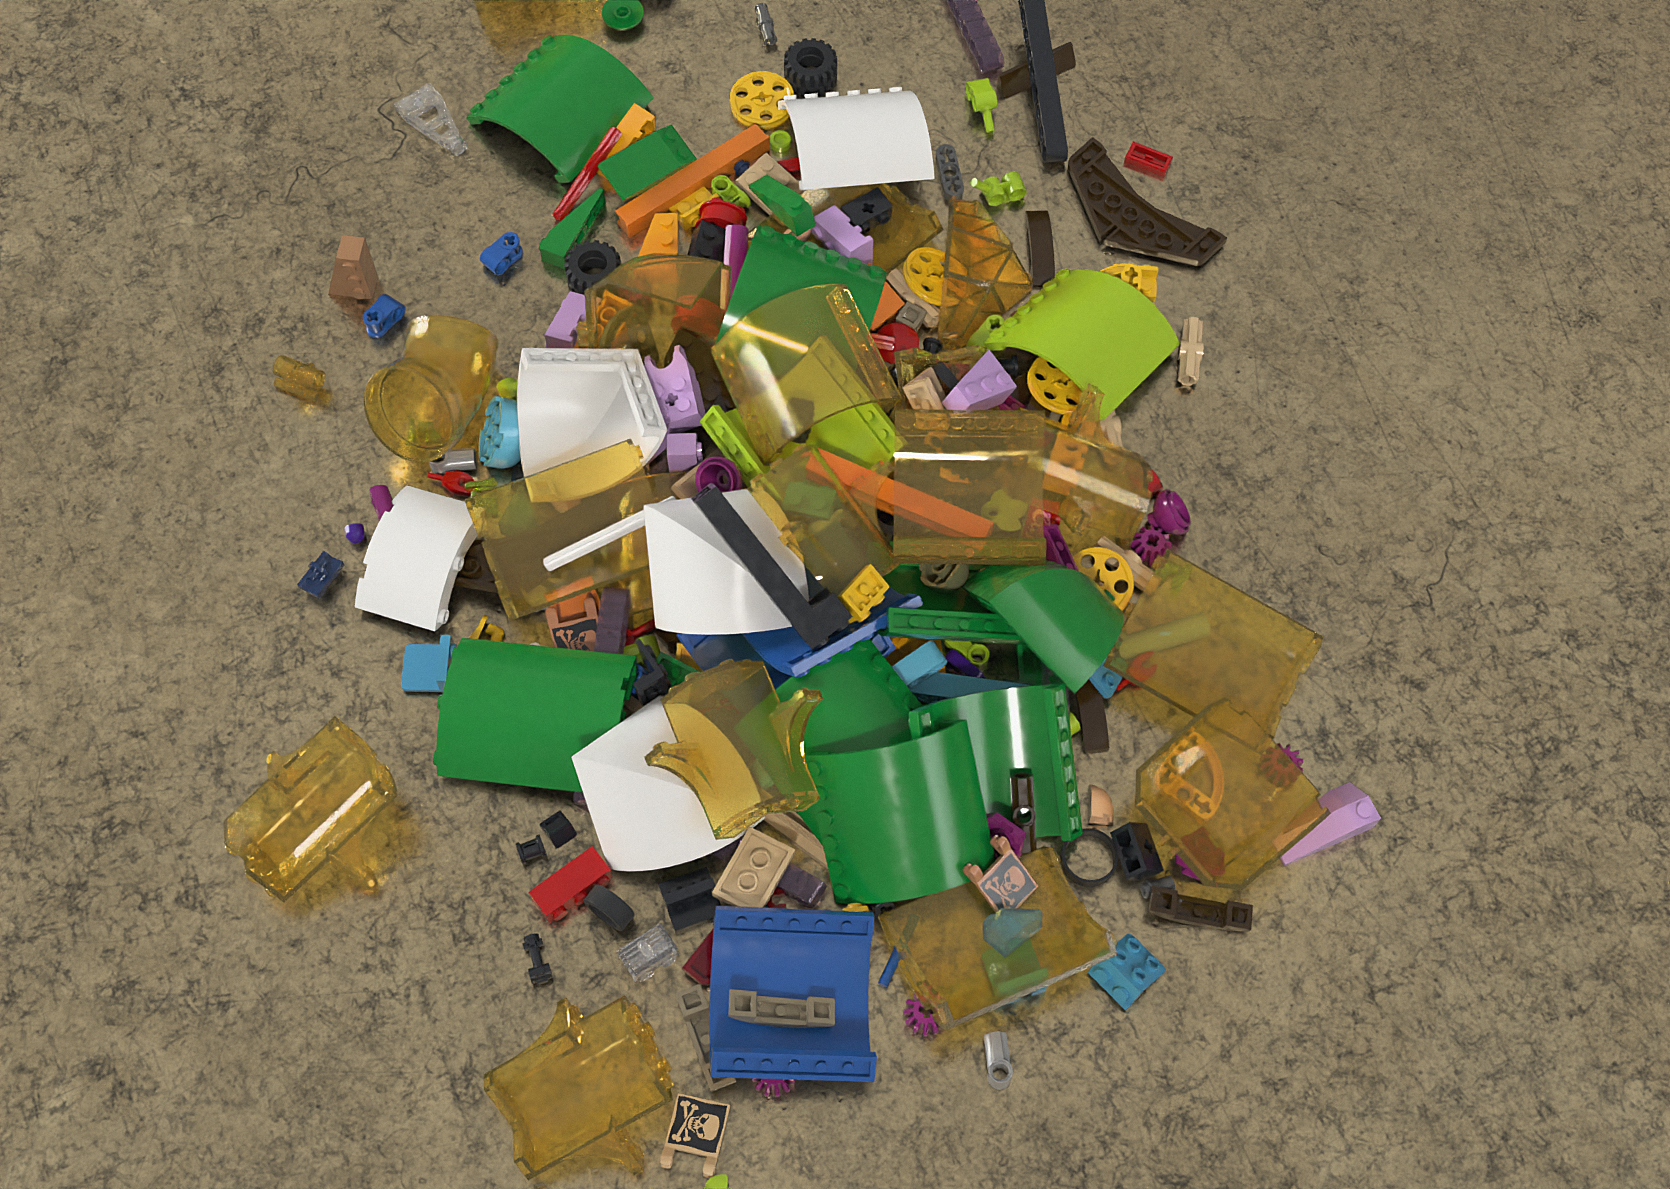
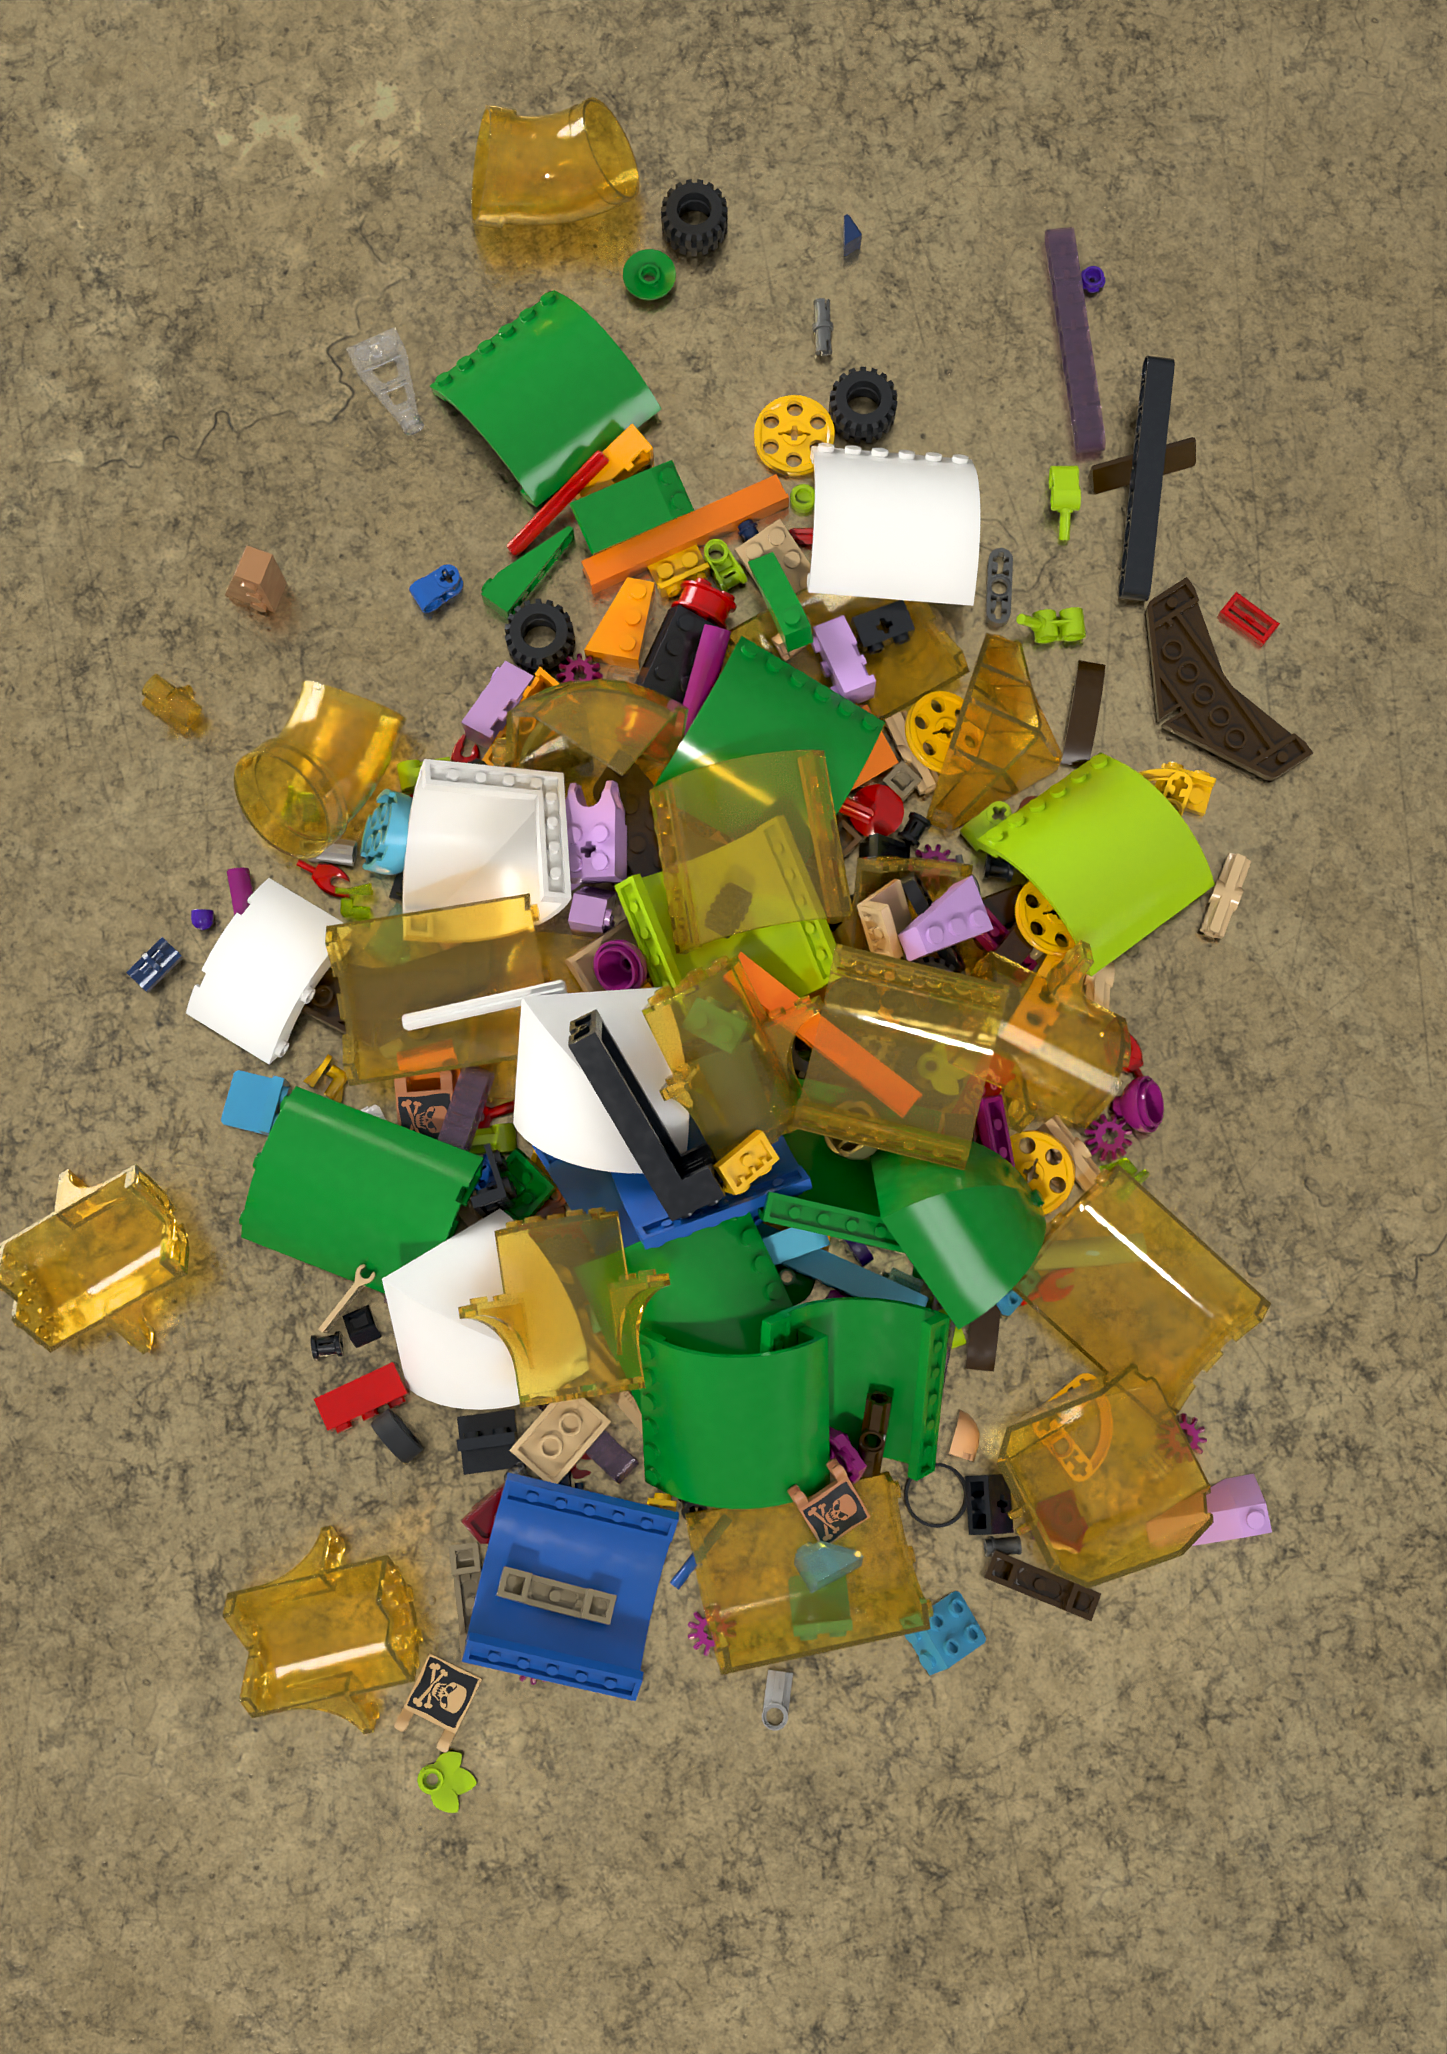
camera: 15 degrees right, 15 degrees up
blue piece [362,294,406,338] -> none
black bar [522,933,553,985] -> none
clear brick [616,923,679,982] -> none
none -> tan flag [318,1264,376,1333]

